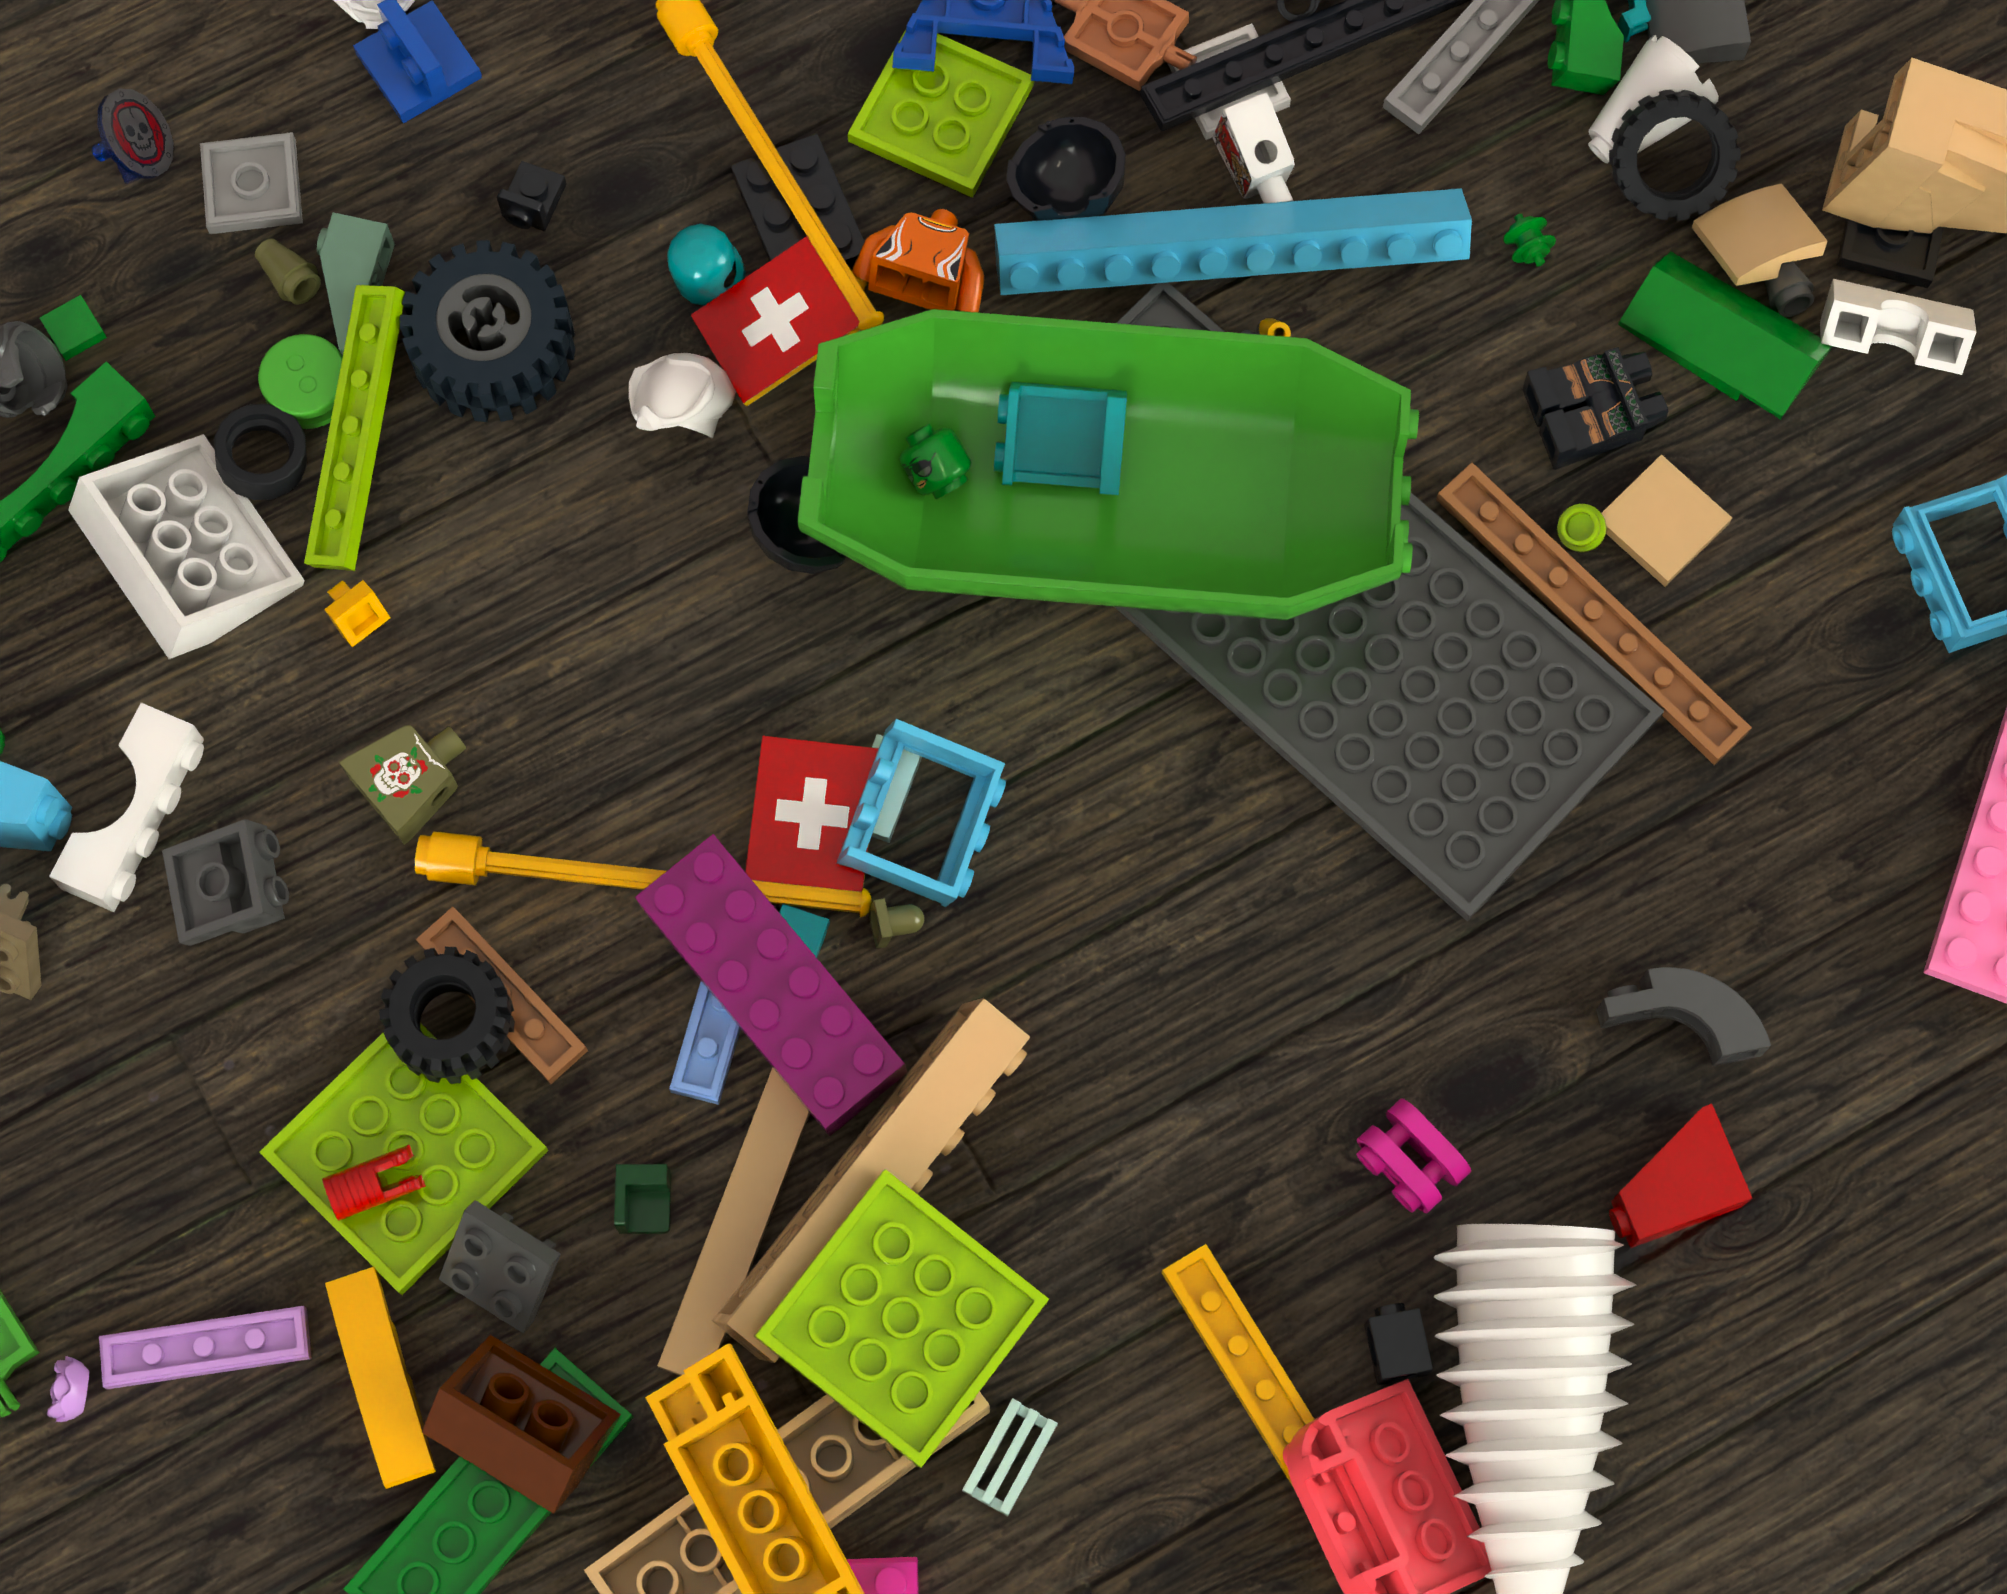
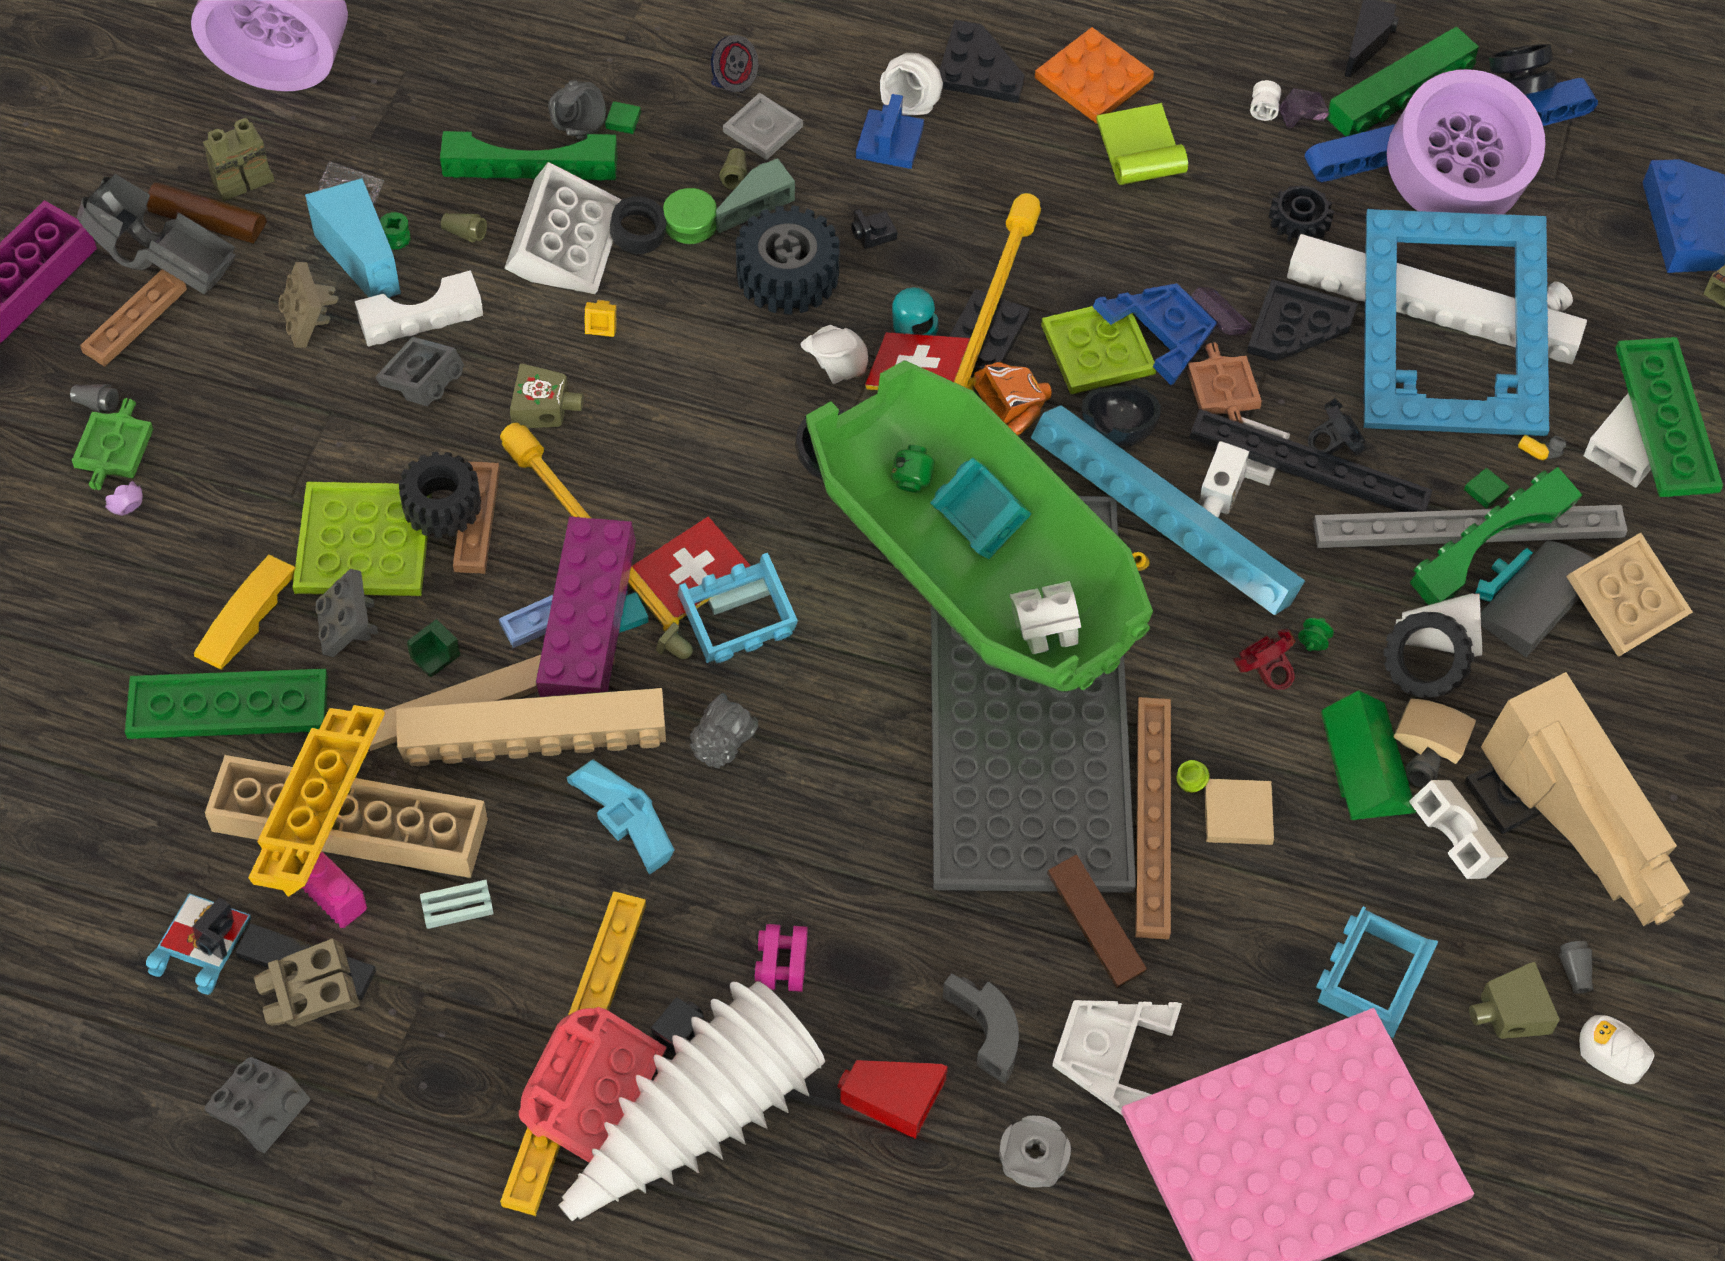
camera: 45 degrees right, 15 degrees down
lavender tile [99,1306,312,1389] -> none
lime plate [304,285,405,571] -> none
red hinge [322,1144,426,1221] -> none
reddish brown slope [422,1334,621,1514] -> none
lime plate [754,1169,1049,1468] -> none
black hips [1522,347,1669,470] -> none
none -> olive cone [441,213,487,243]
none -> medium azure plate [567,759,675,874]
none -> dark grey hair [690,693,758,768]
none -> light grey plate [999,1115,1071,1188]
none -> white hips [1010,581,1081,654]
none -> reddish brown tile [1047,854,1147,988]
none -> white wing [1053,1000,1182,1116]
none -> dark red tile [1233,629,1296,690]

